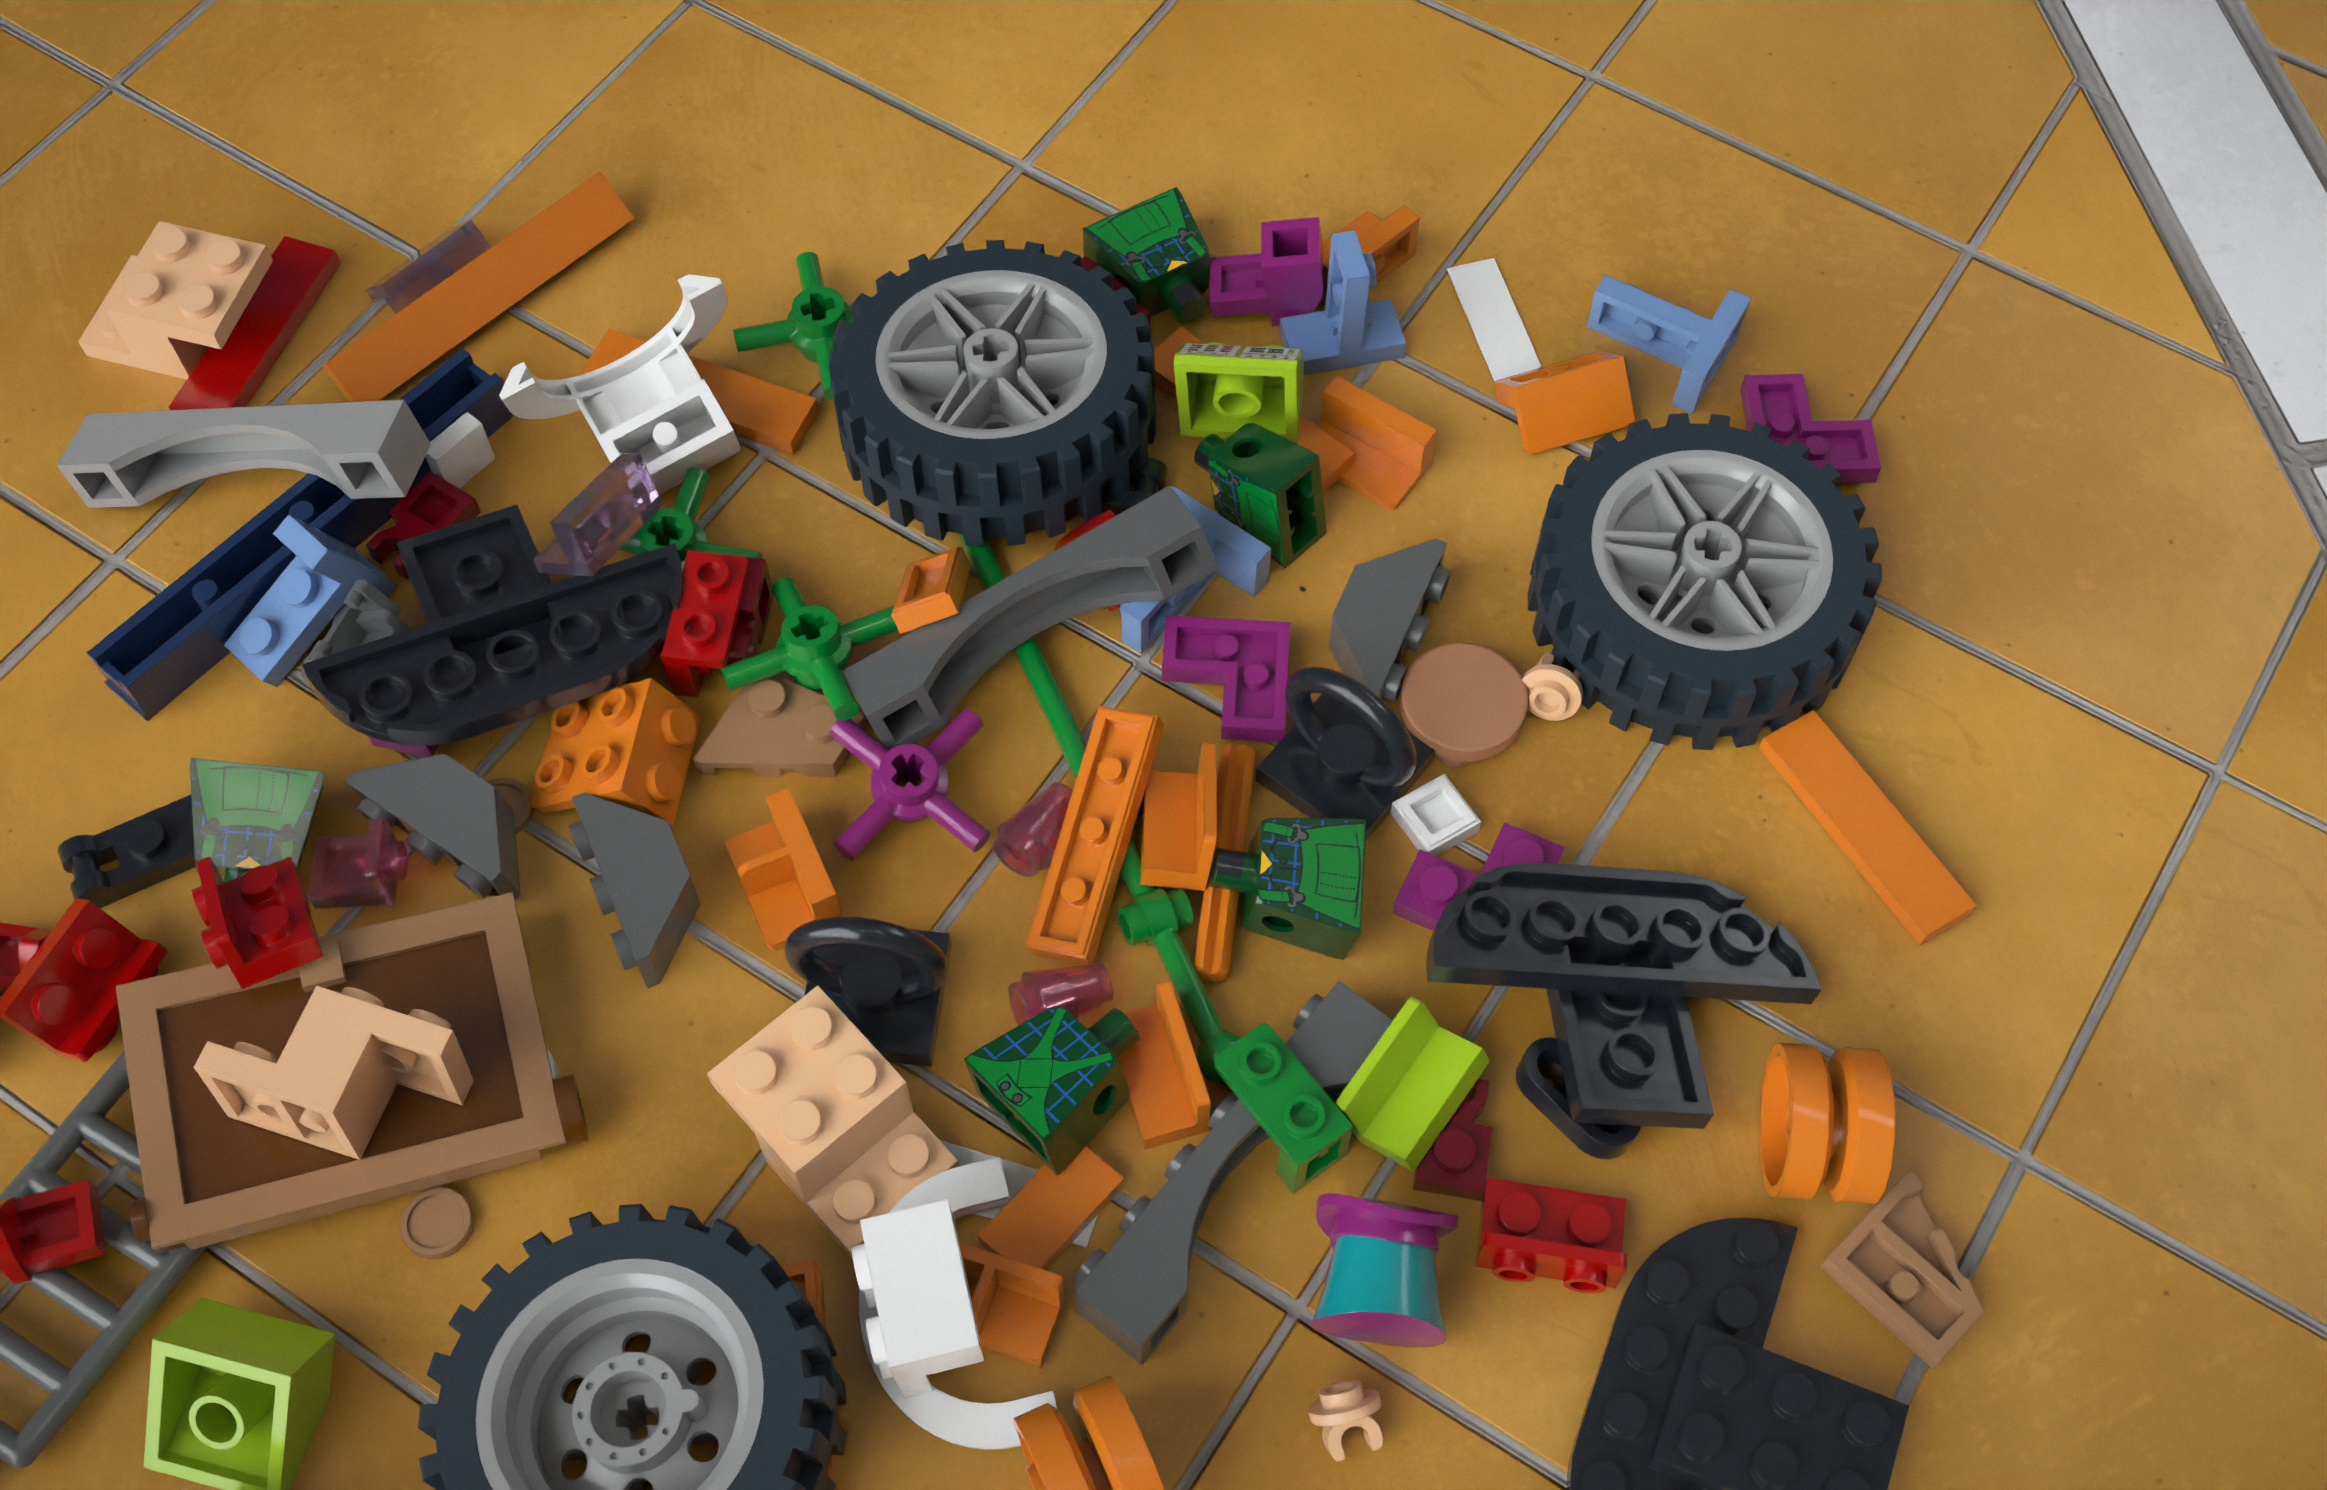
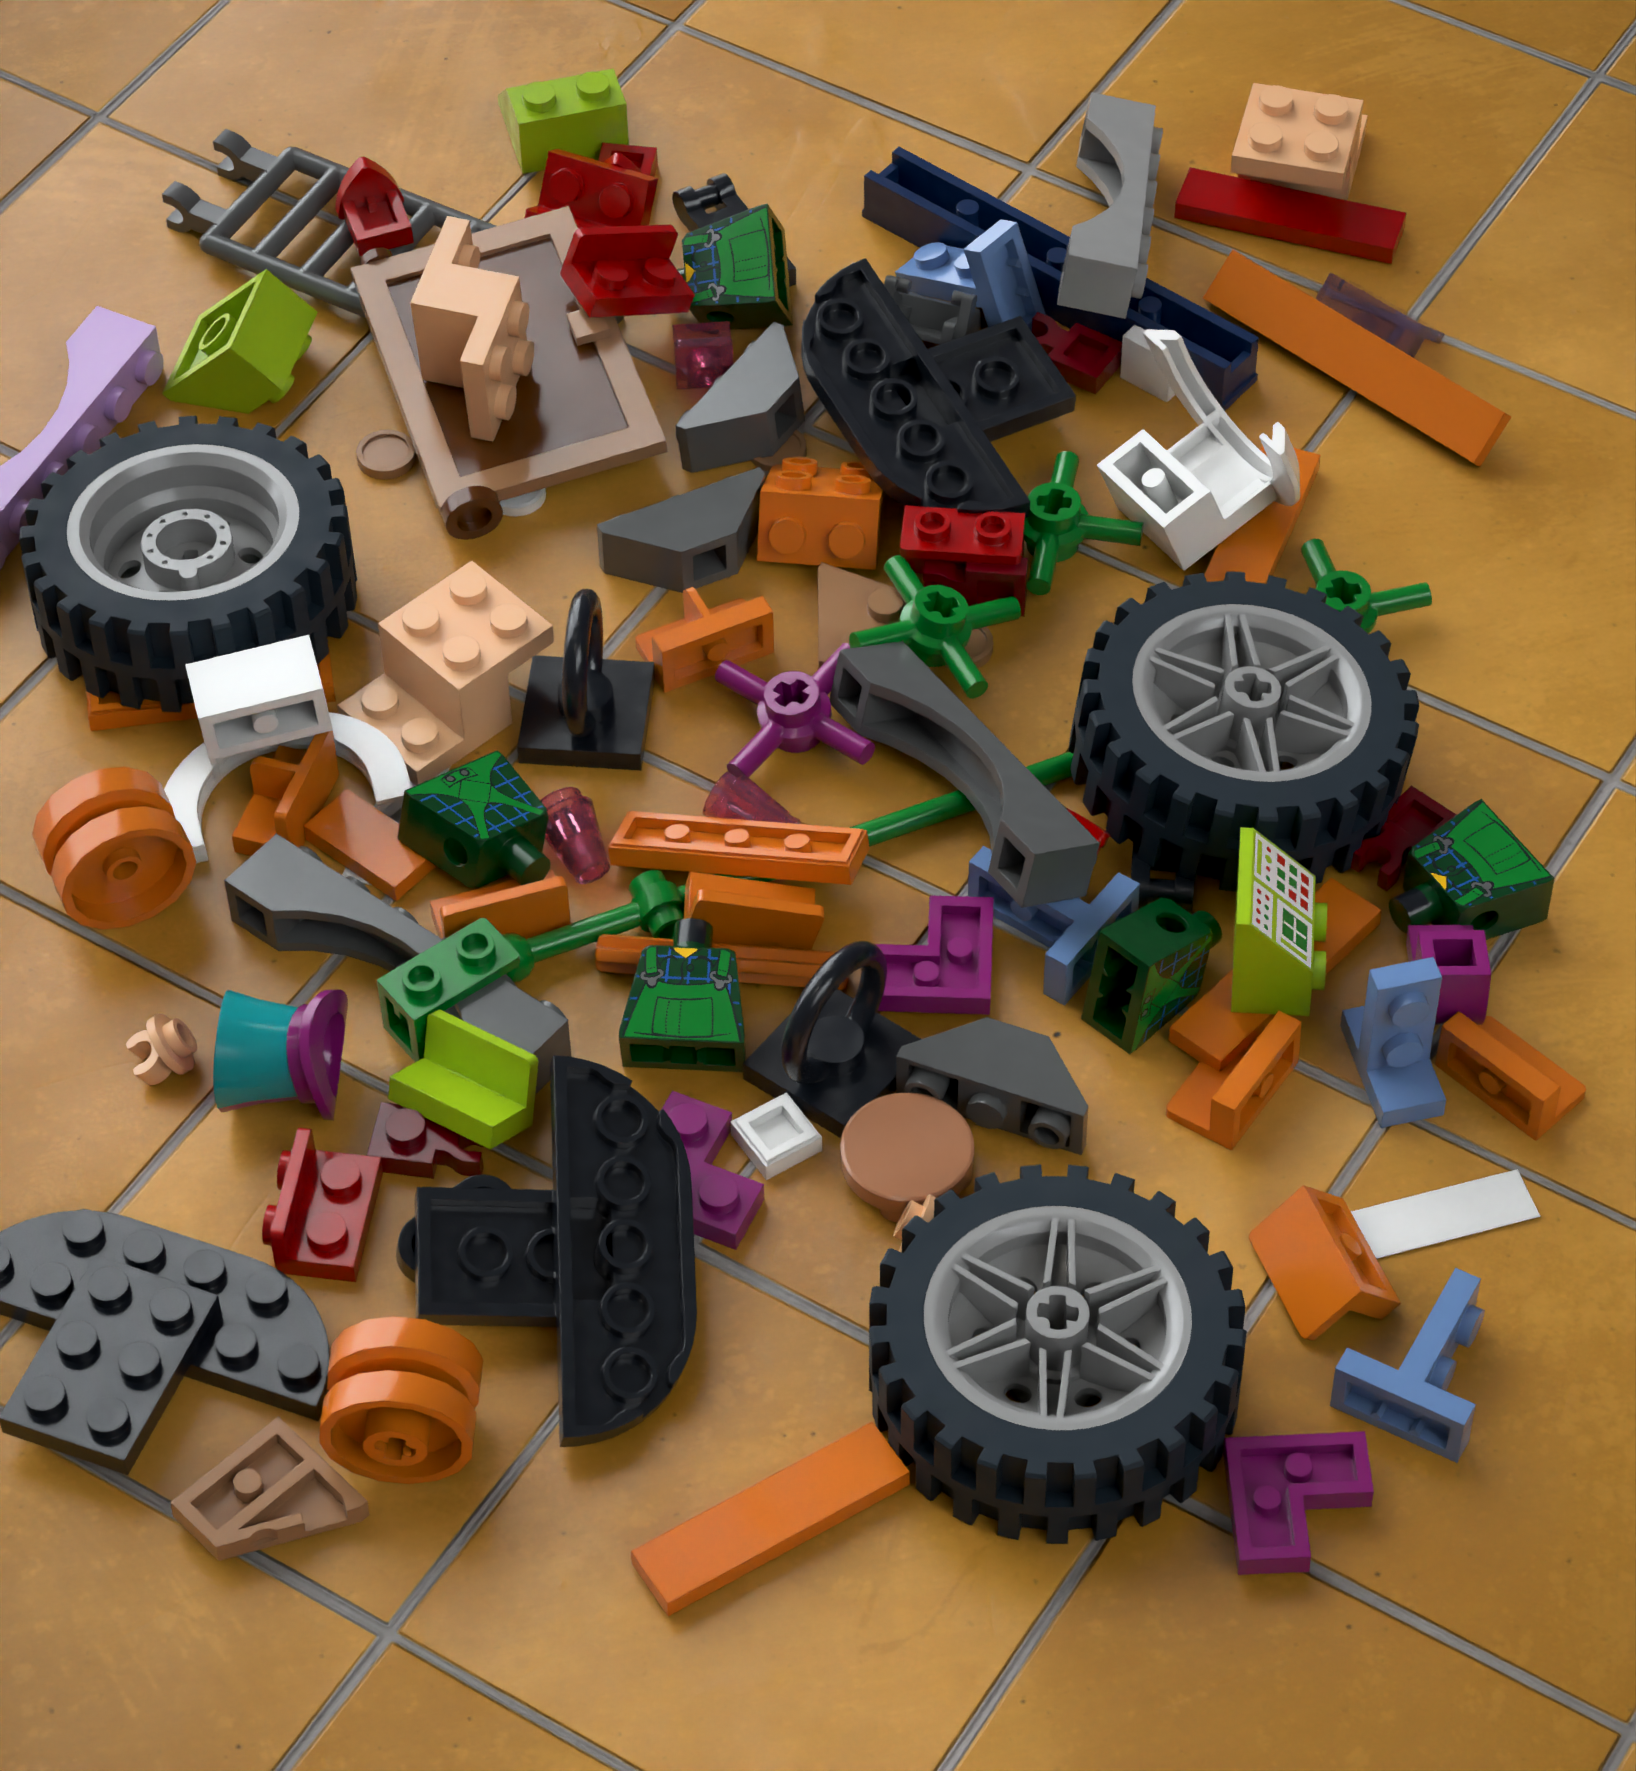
camera: 90 degrees right, 10 degrees down
panel [533,453,663,576] -> none
orange tile [891,546,971,634] -> none

